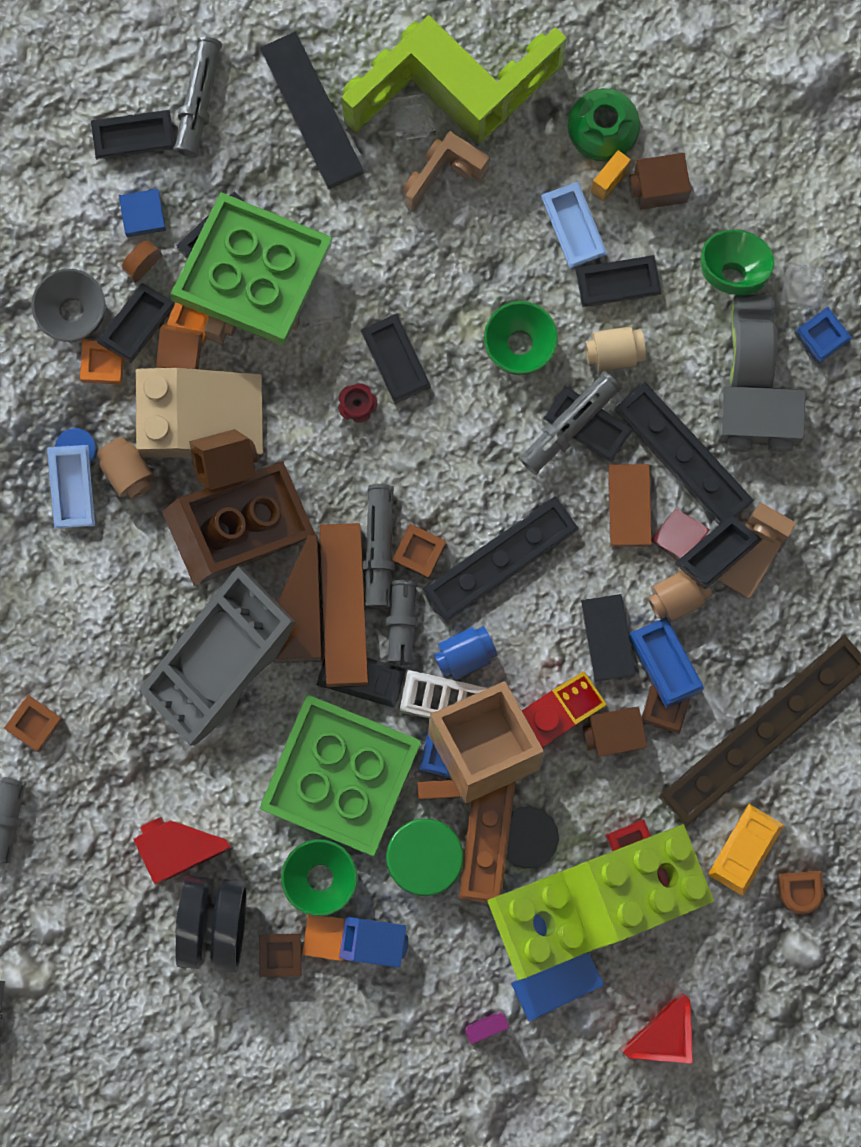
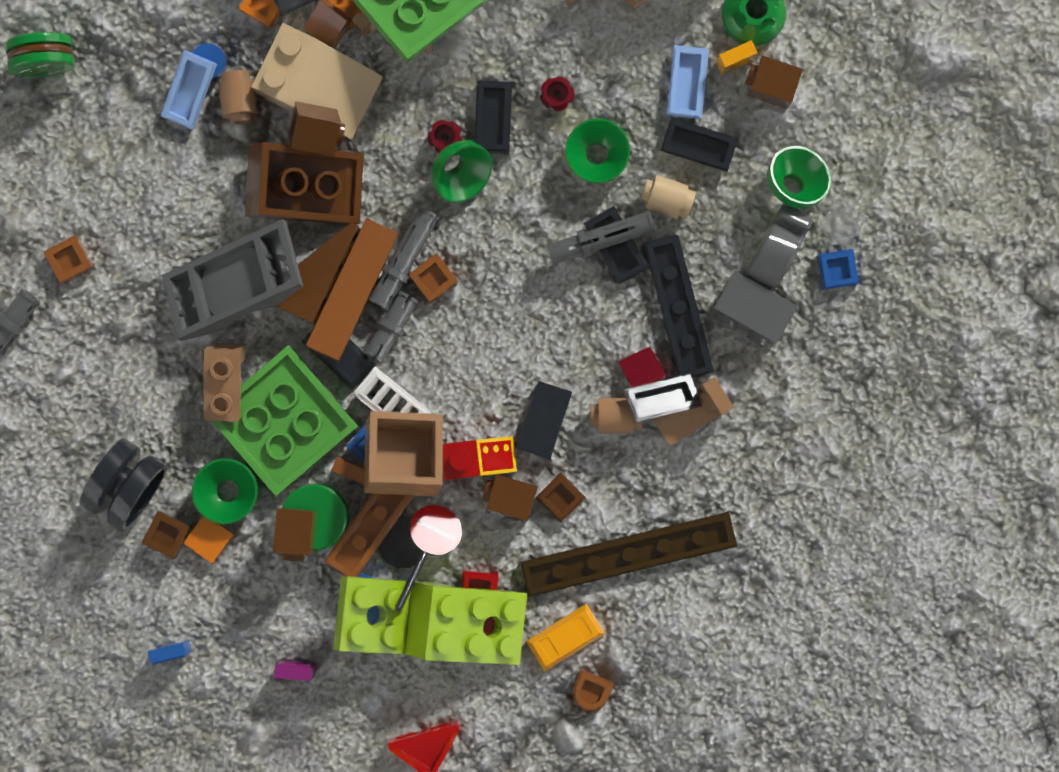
camera: 25 degrees right, 5 degrees up
red slope [133,817,233,884] -> none
blue brick [339,916,408,968] -> none
black tile [422,496,579,623] -> none
blue brick [434,626,498,680] -> none
blue tile [511,952,604,1021] -> none
dark orange tile [608,464,652,547] -> none
blue tile [629,617,704,708] -> none
none -> blue tile [148,640,192,665]
none -> medium nougat bracket [204,343,247,422]
none -> reddish brown brick [273,508,317,562]
none -> piece [395,505,462,612]
none -> green piece [431,140,492,203]
none -> dark red plate [540,76,575,111]

